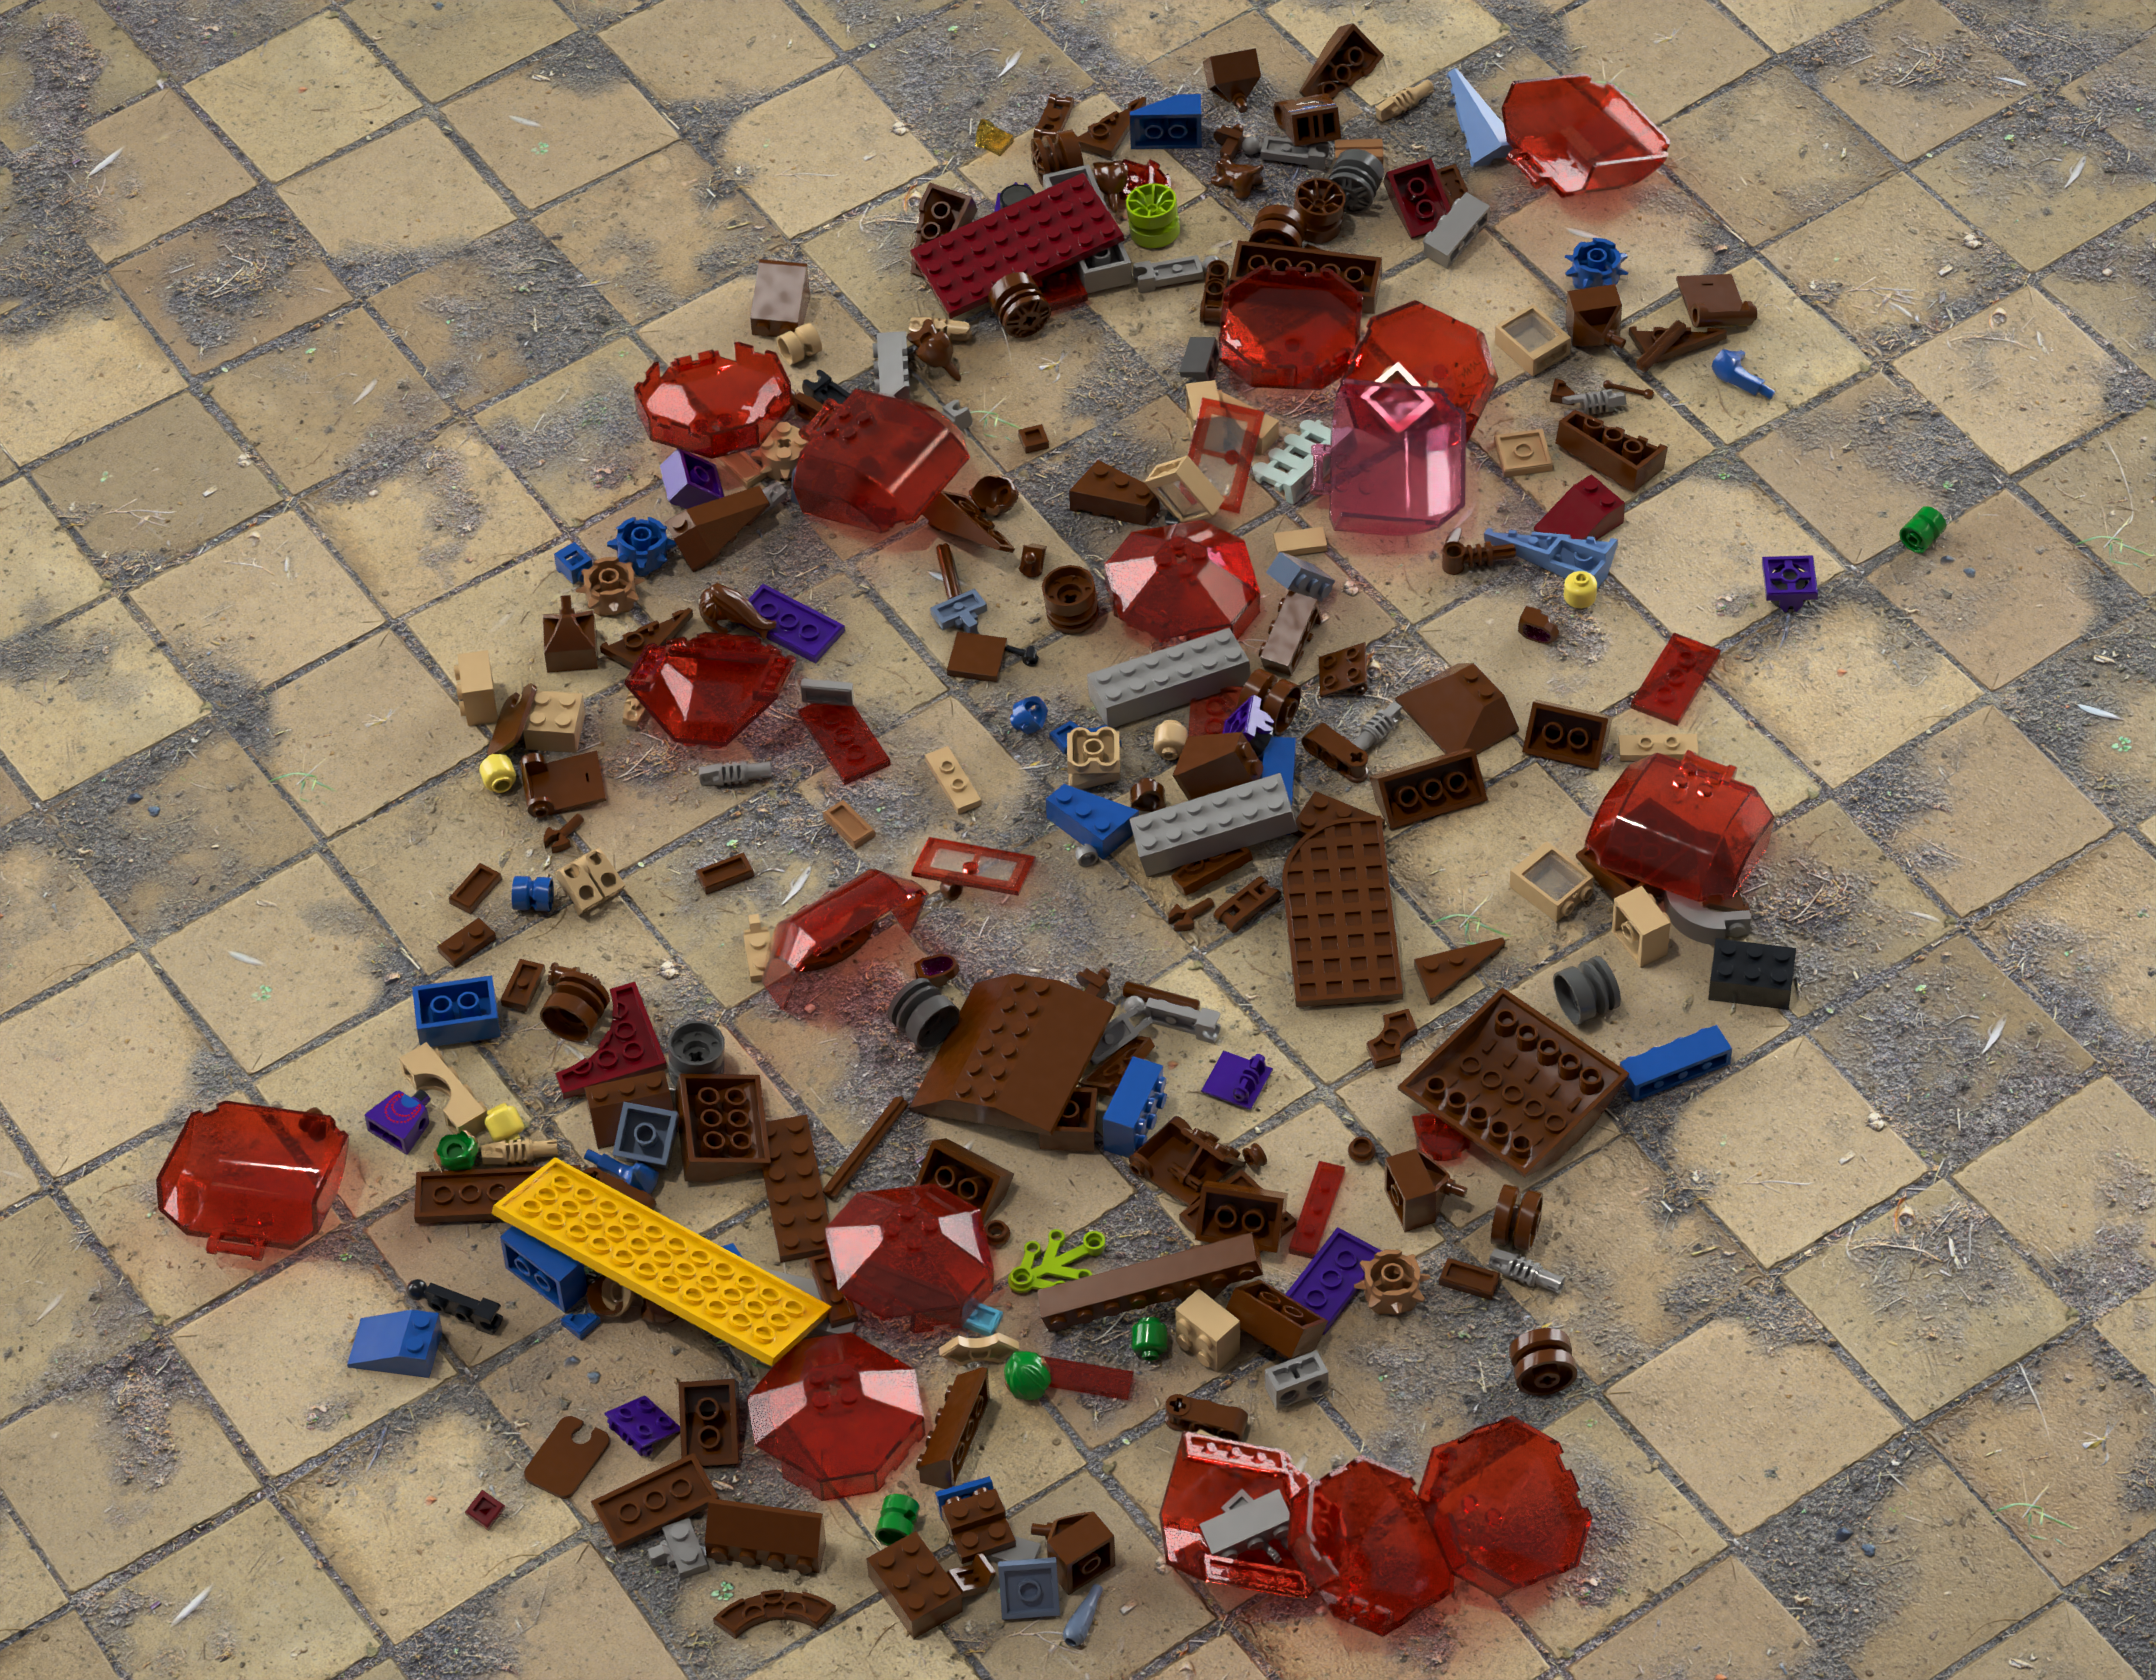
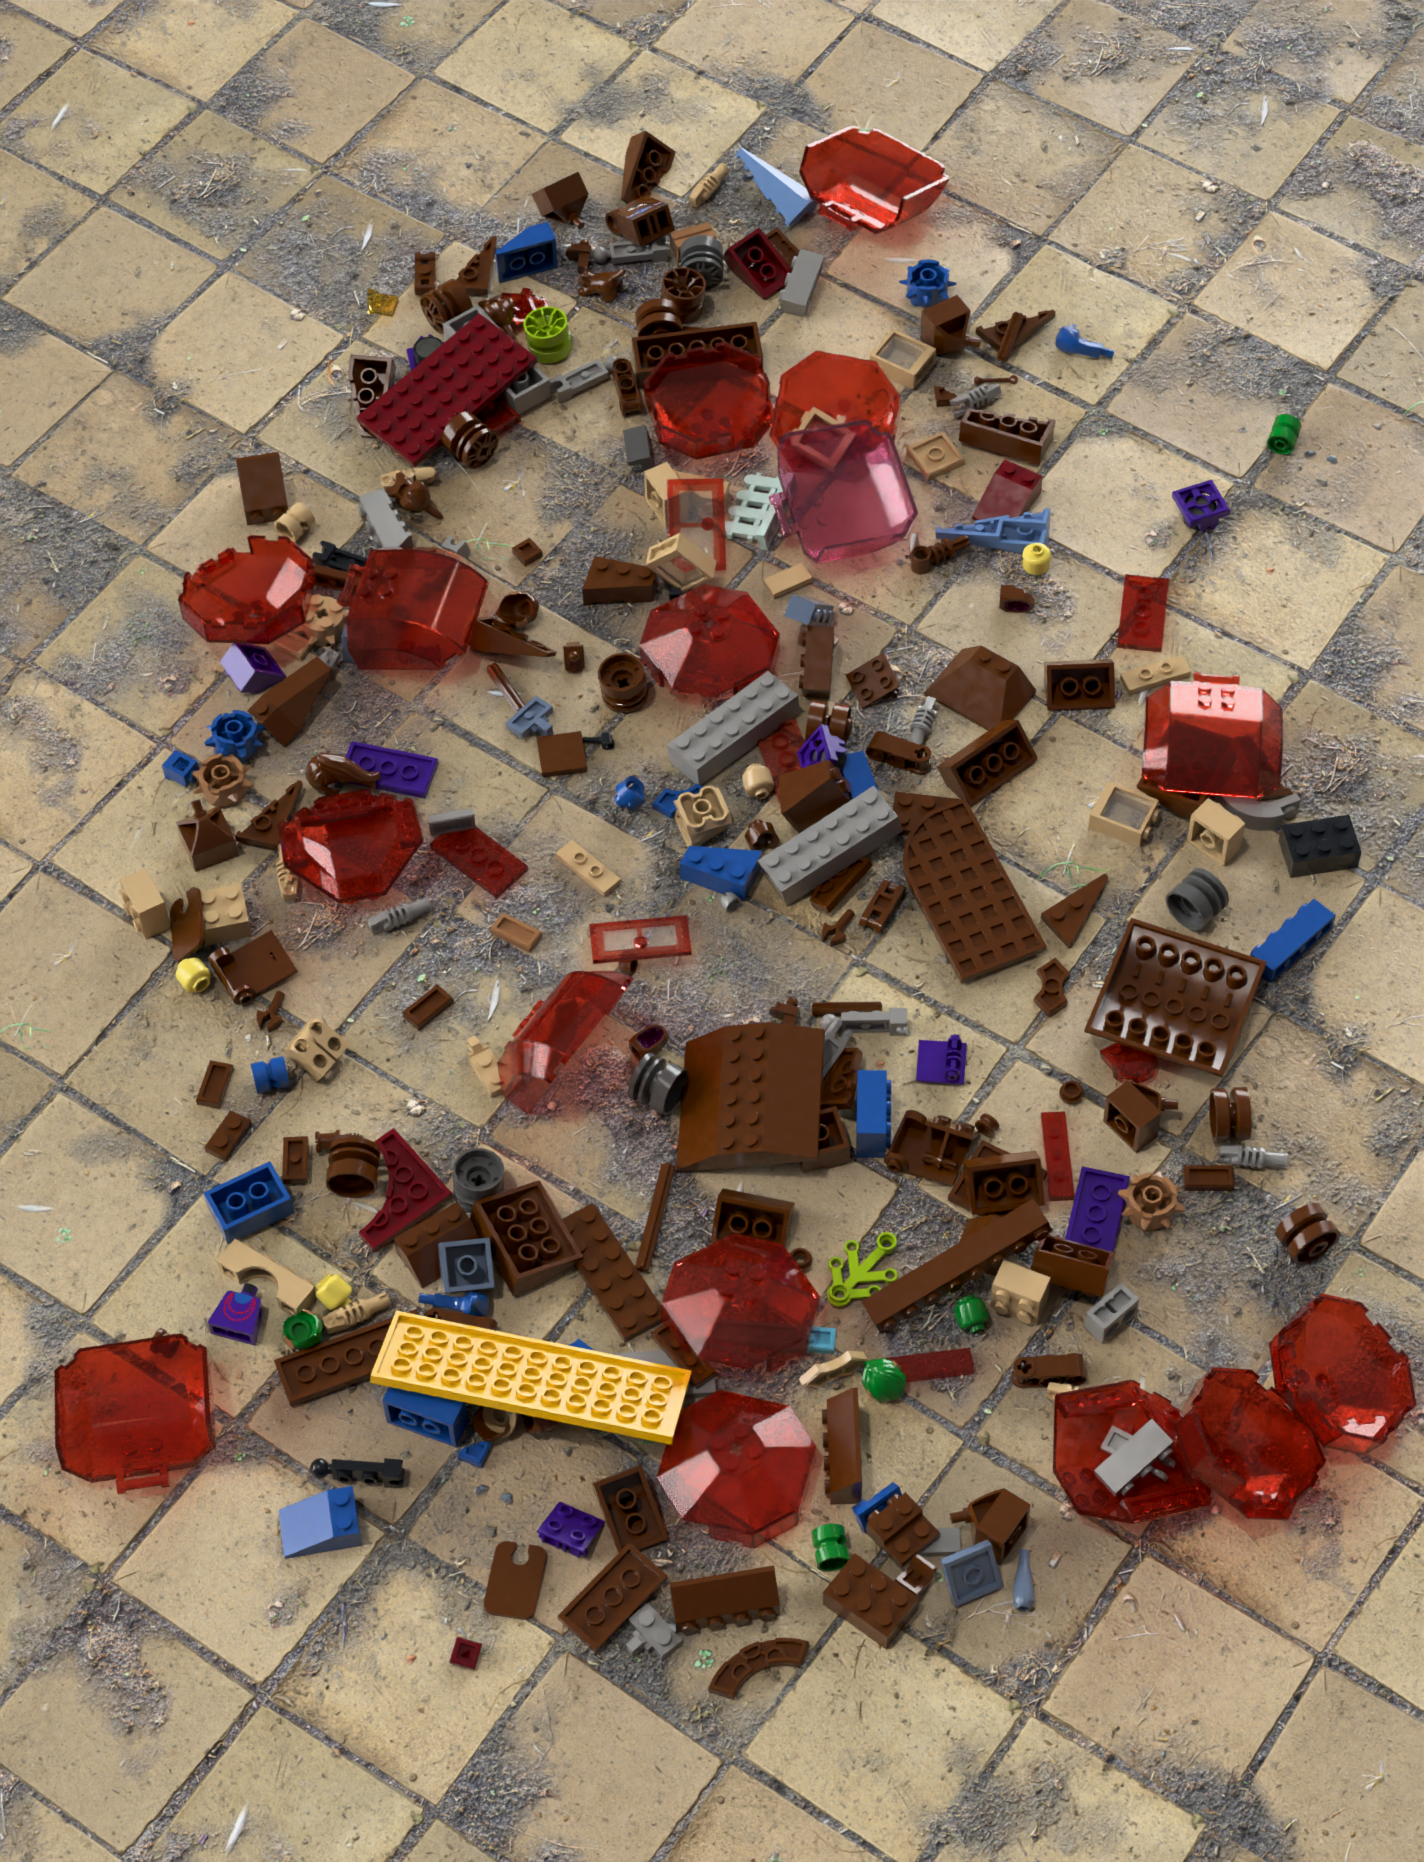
camera: 20 degrees left, 5 degrees up
reddish brown door [1676,274,1757,328] -> none

